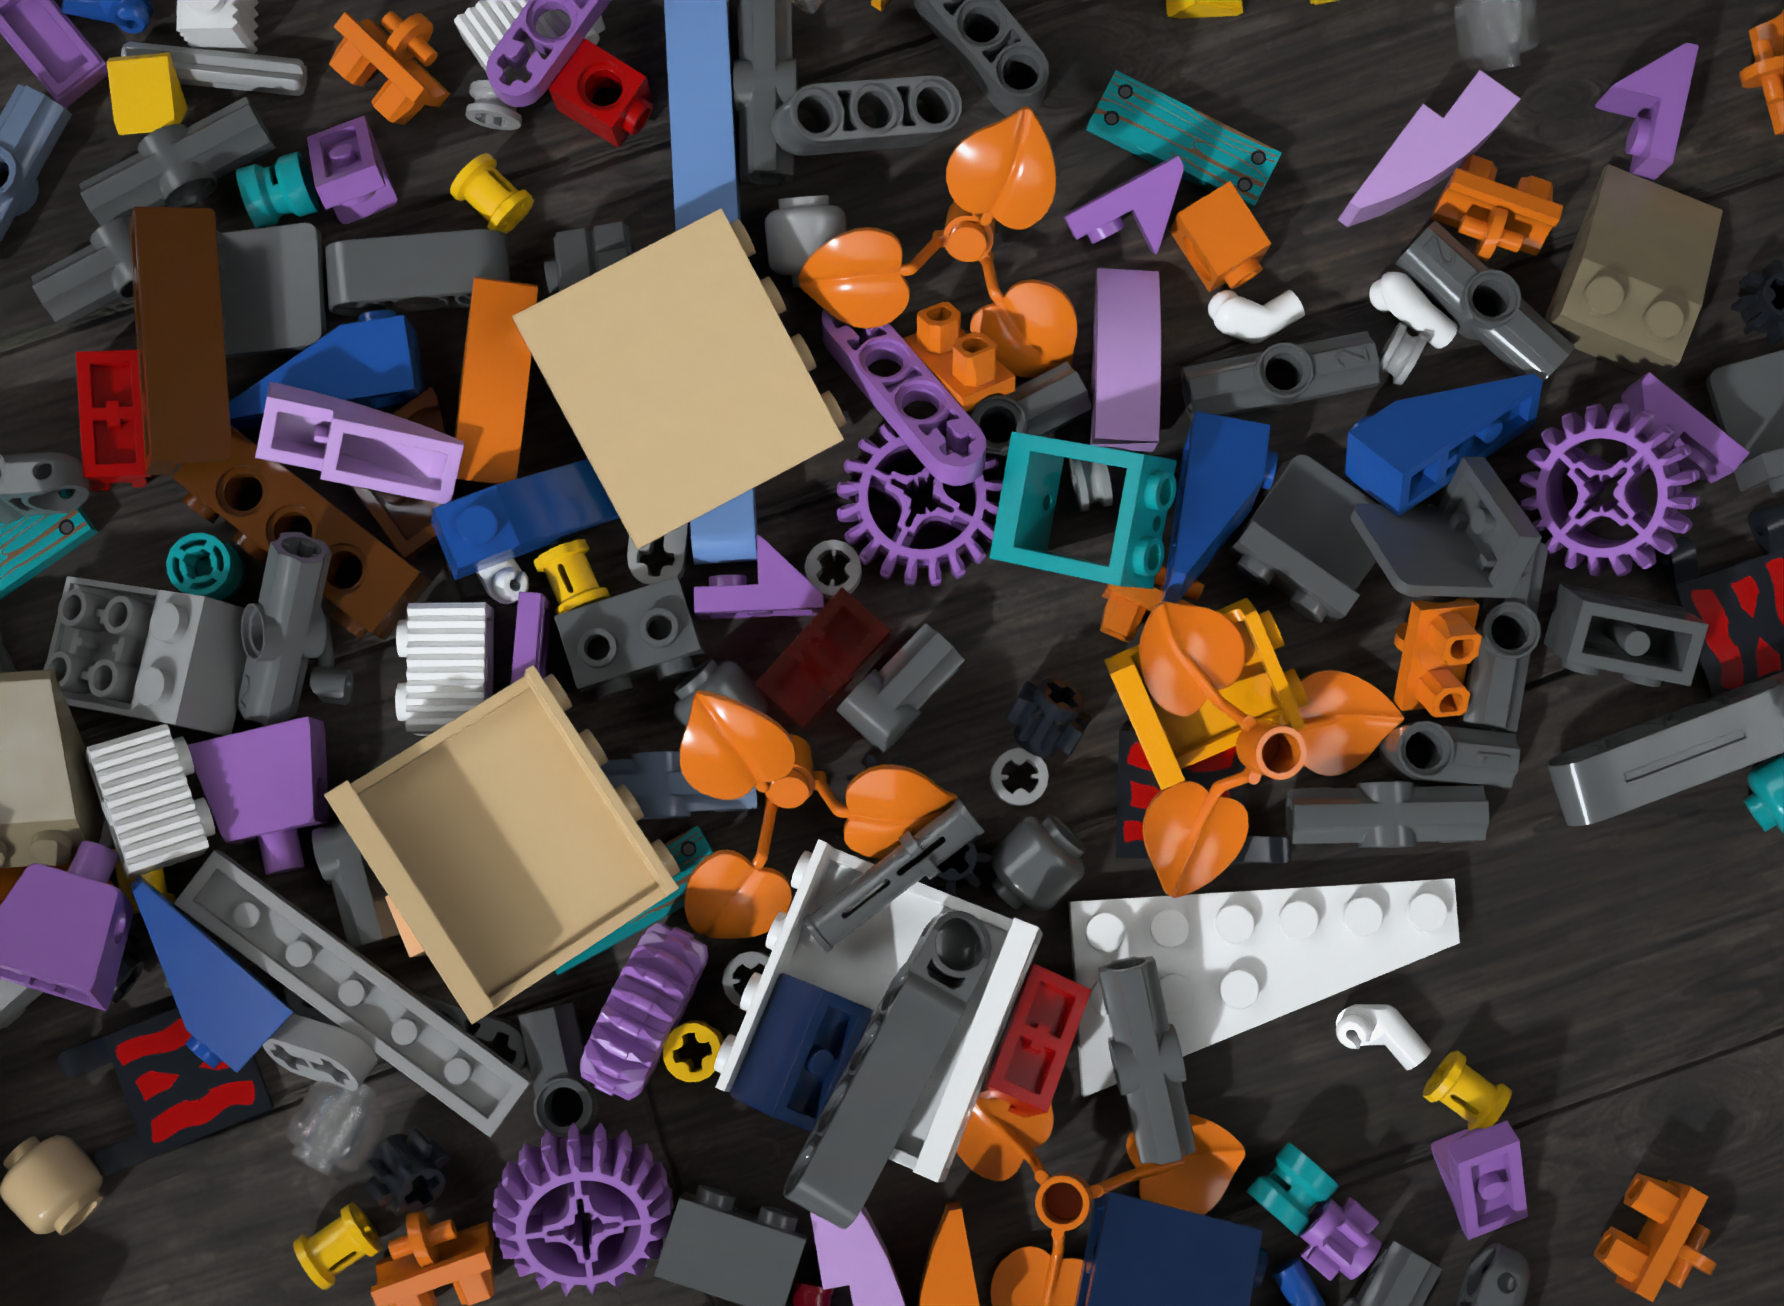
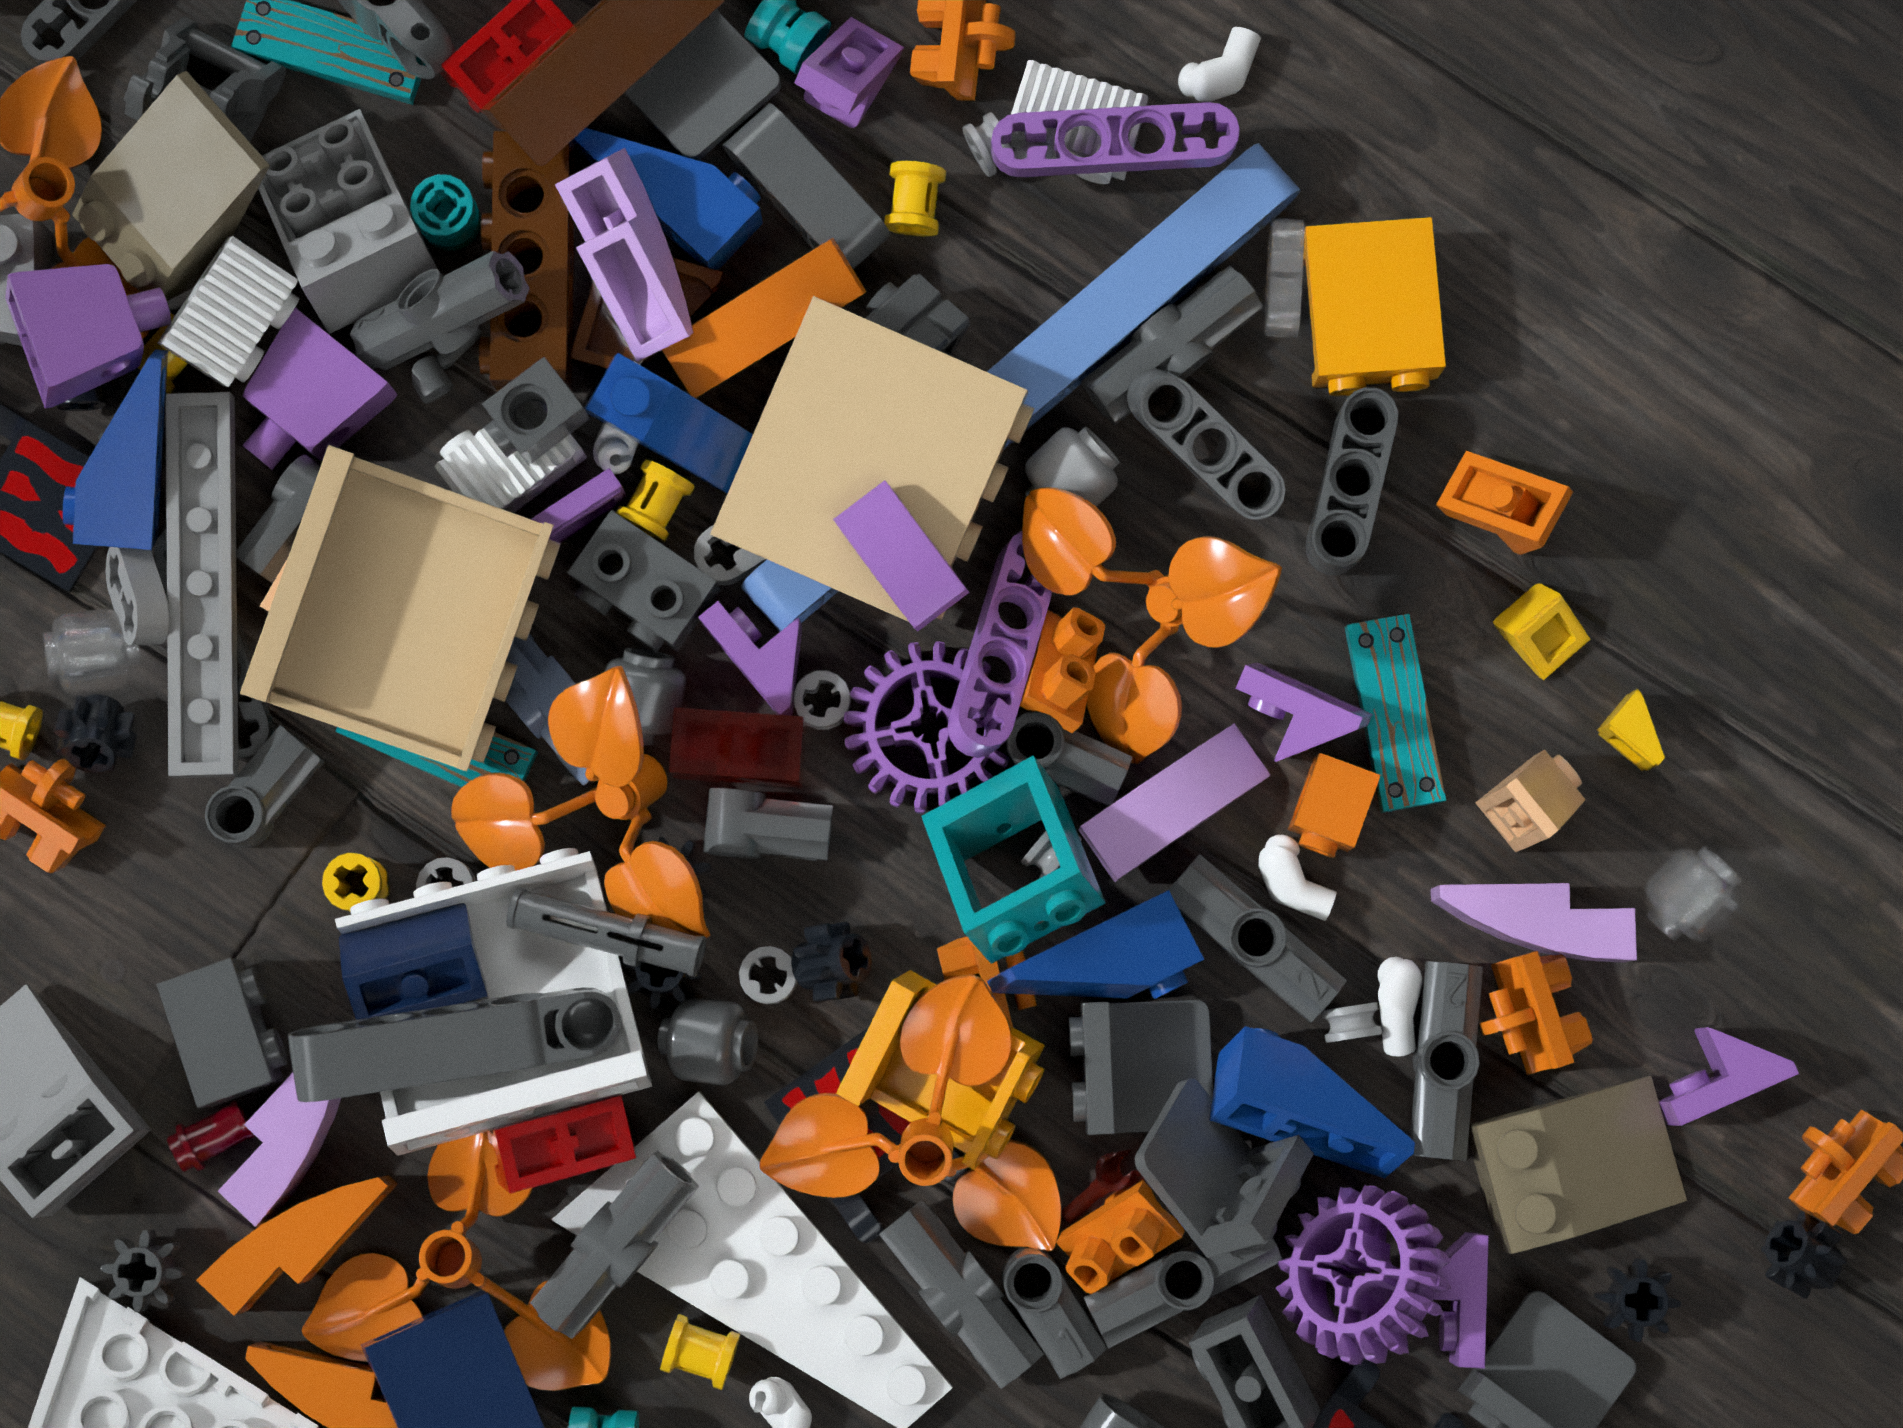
camera: 55 degrees right, 0 degrees up
medium lavender gear [493,1122,674,1297] -> none
red brick [549,38,653,148] -> none
medium lavender gear [580,923,708,1101] -> none
none -> dark grey brick [482,357,590,465]
none -> yellow bush [660,1314,740,1390]
none -> medium lavender slope [833,480,970,632]
none -> clear red hand [1061,1149,1144,1223]
none -> light nougat slope [1475,750,1586,852]

